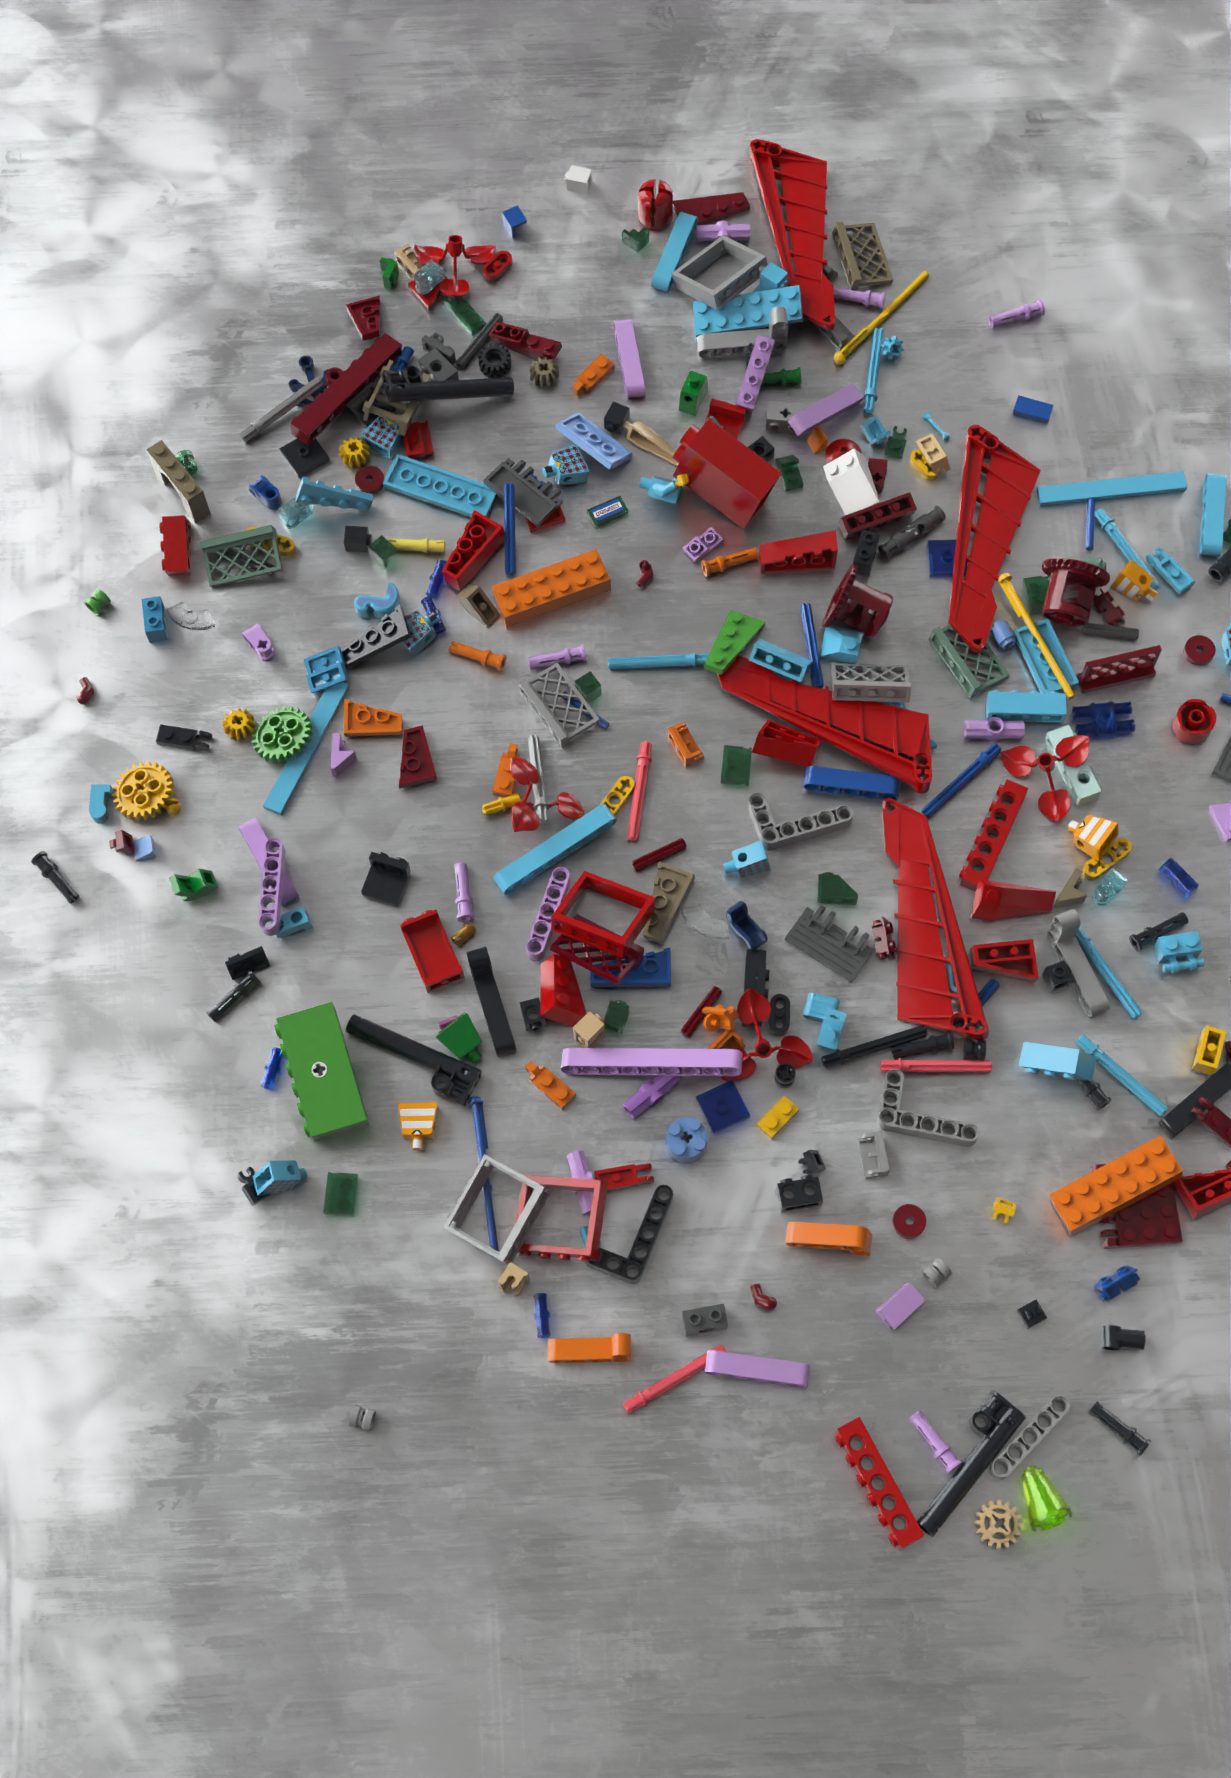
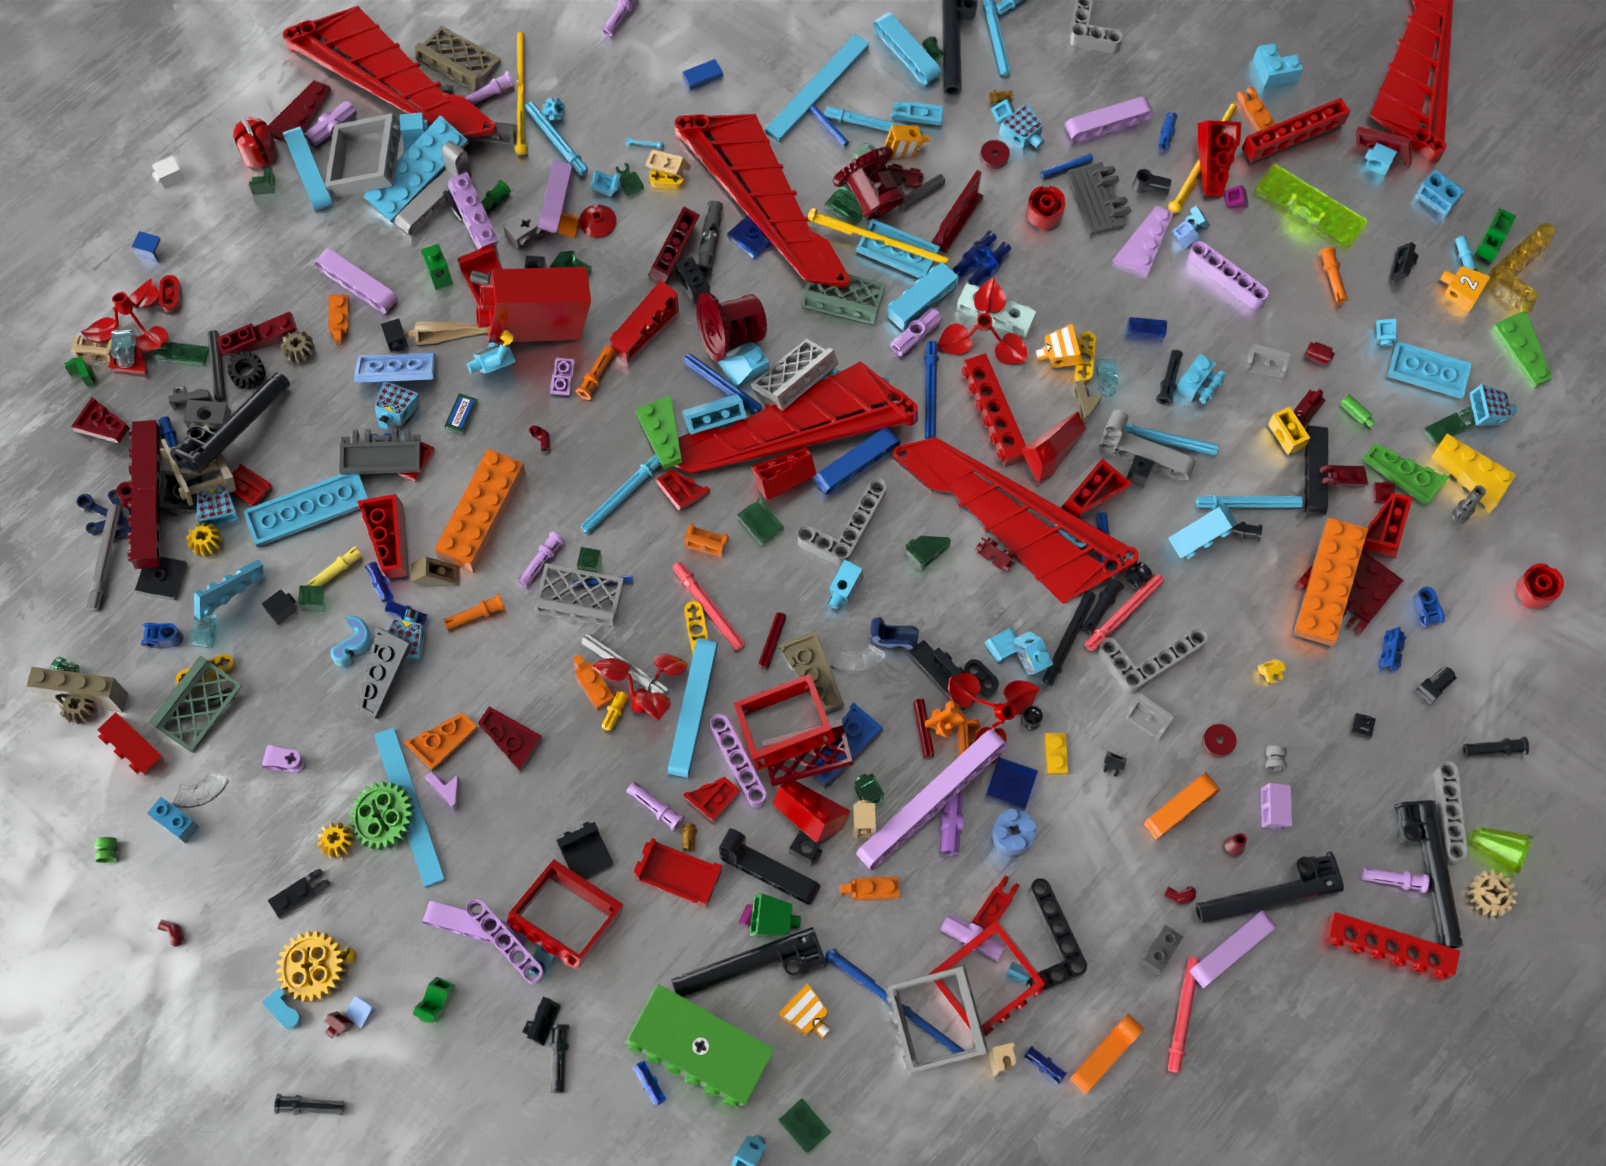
camera: 50 degrees left, 0 degrees up
dark azure slope [304,646,347,694] -> none
dark red piece [355,466,384,494] -> none
blue axle [504,483,516,575] -> none
black brick [776,1175,823,1212] -> none
dark grey hinge [785,904,874,983] -> none
white slope [823,449,880,515] -> none
dark red piece [868,458,888,494] -> none
medium blue brick [991,620,1017,650] -> none
none -> dark tan gear [58,694,96,725]
none -> red window [507,859,624,970]
none -> red wing [656,469,710,511]
none -> red wing [683,777,740,822]
none -> black piece [1195,851,1344,924]
none -> dark red cone [1225,833,1247,855]
none -> blue piece [1413,587,1445,628]

